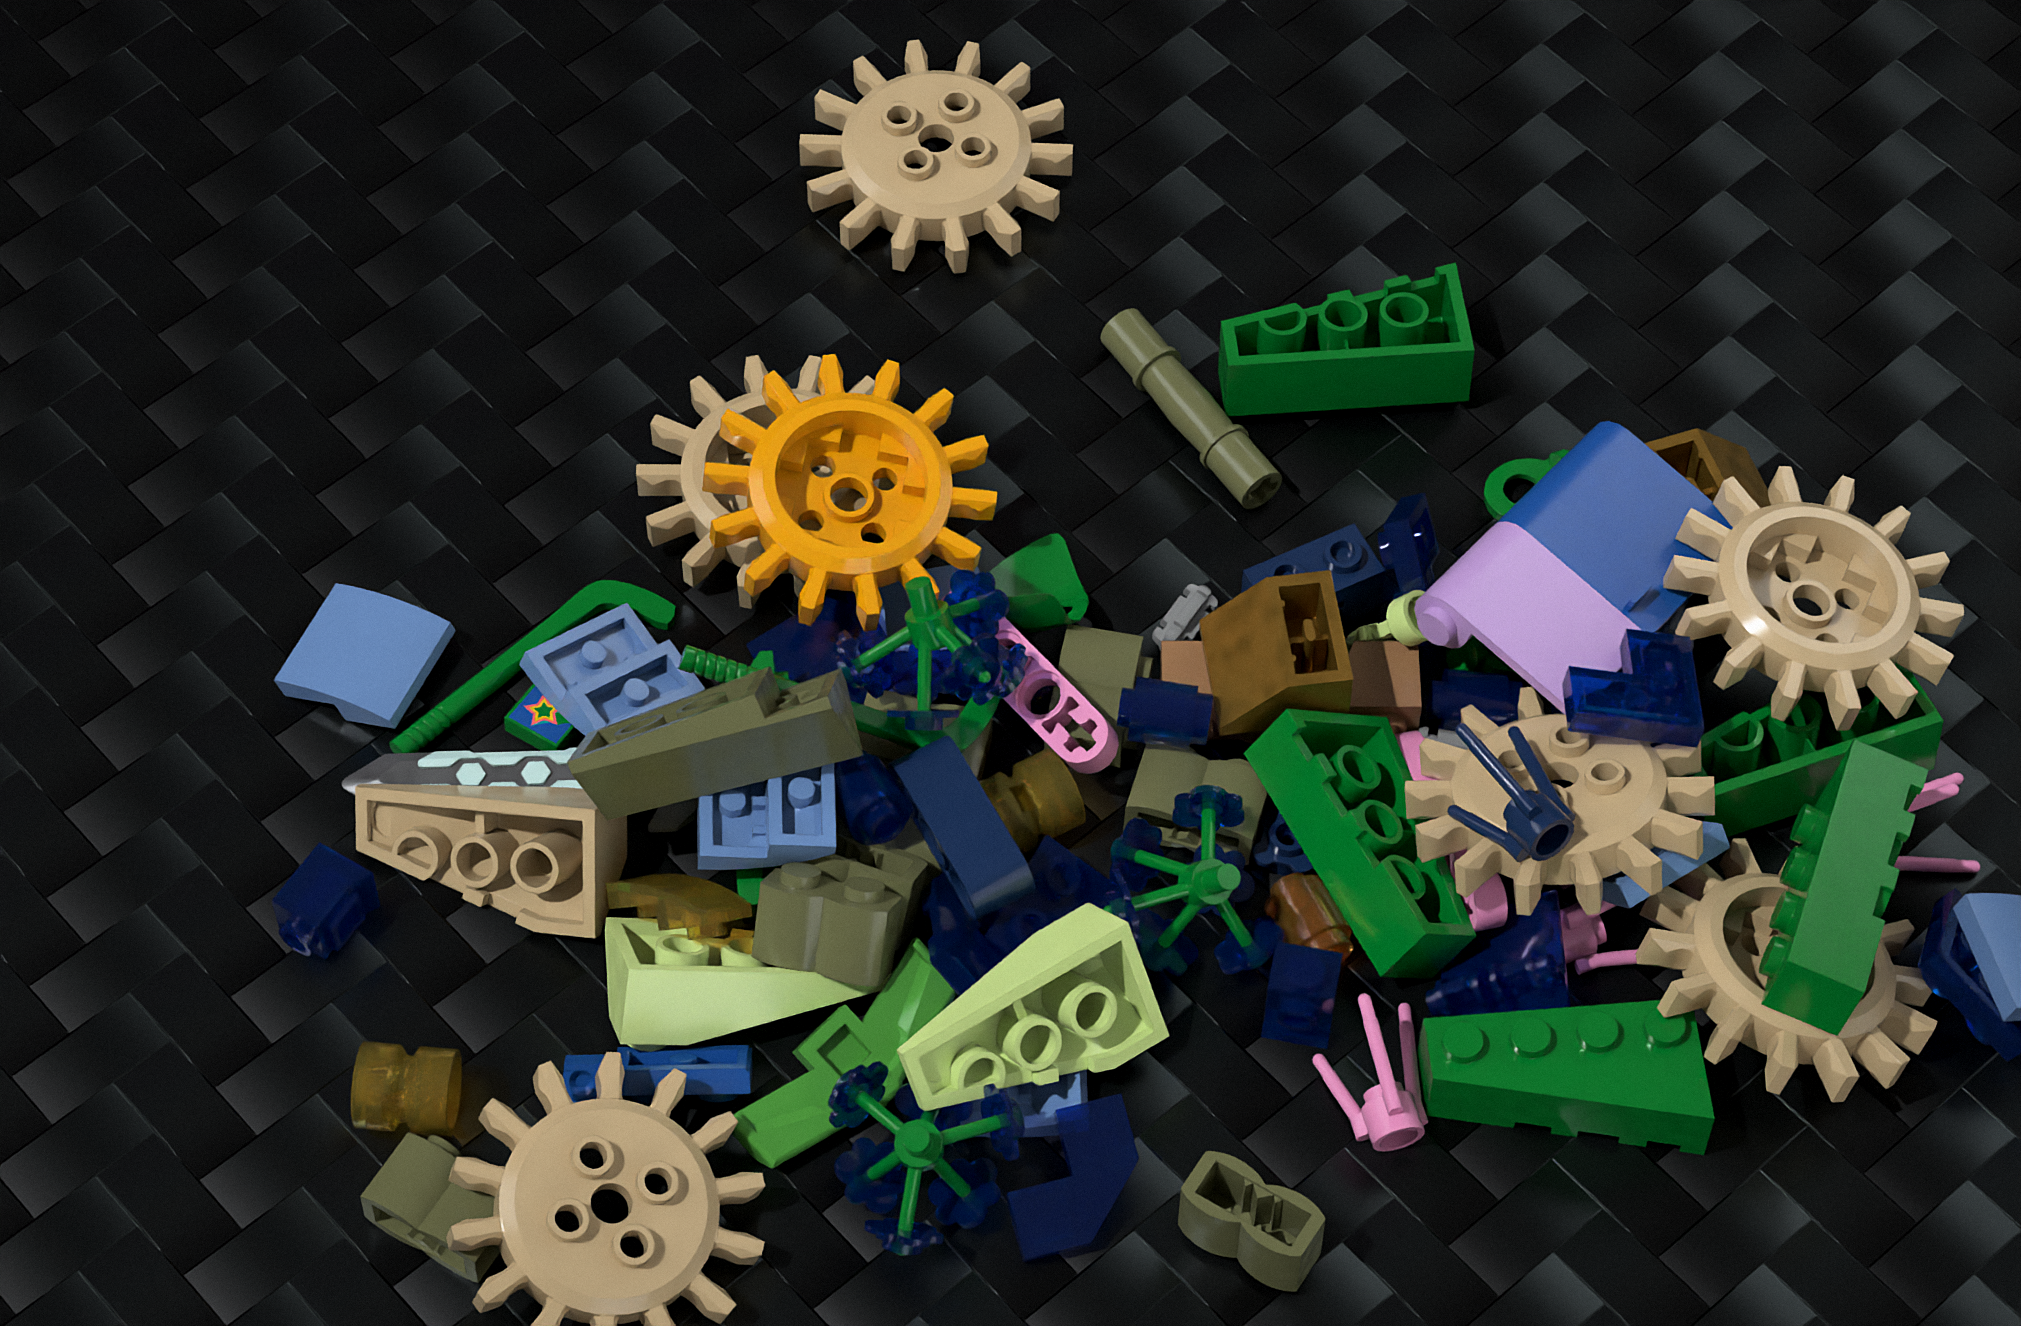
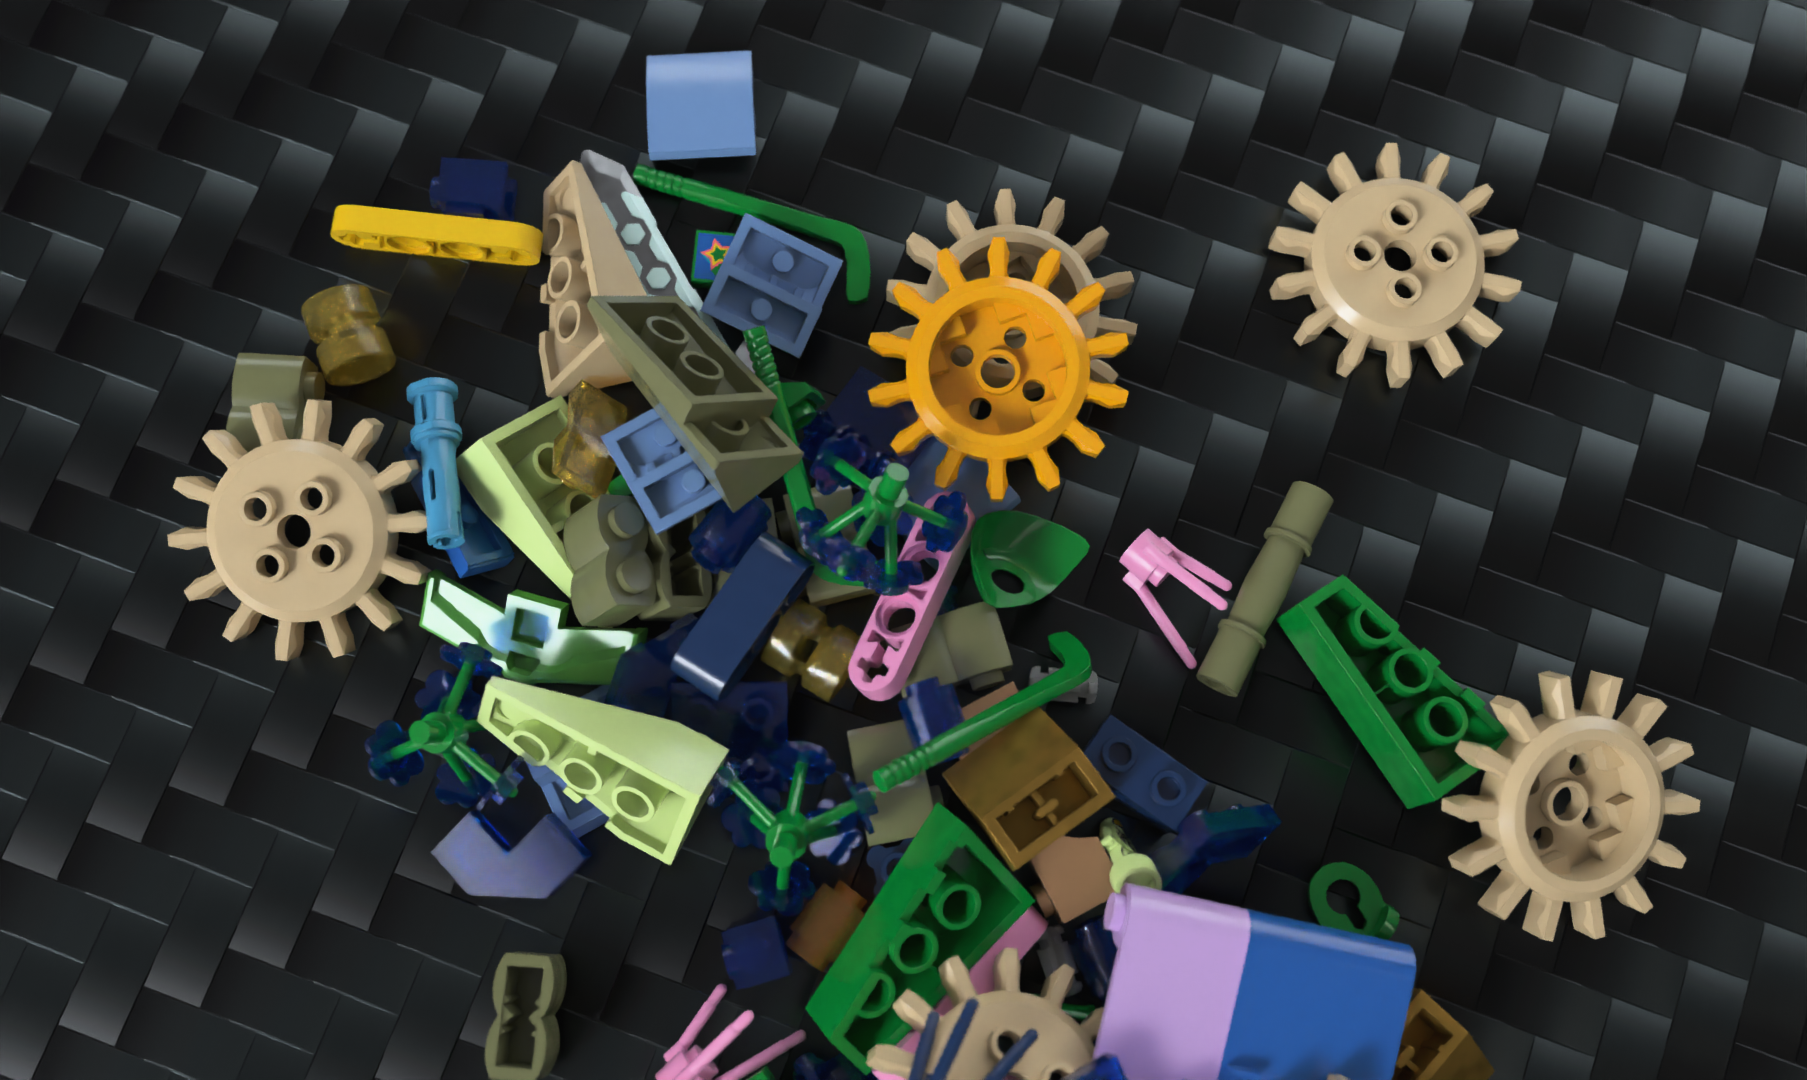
camera: 60 degrees right, 20 degrees up
none -> yellow beam [330,205,544,266]
none -> dark azure pin [406,377,465,549]
none -> green piece [872,631,1092,793]
none -> bright pink plant [1119,529,1232,669]
none -> tan gear [1441,671,1700,942]

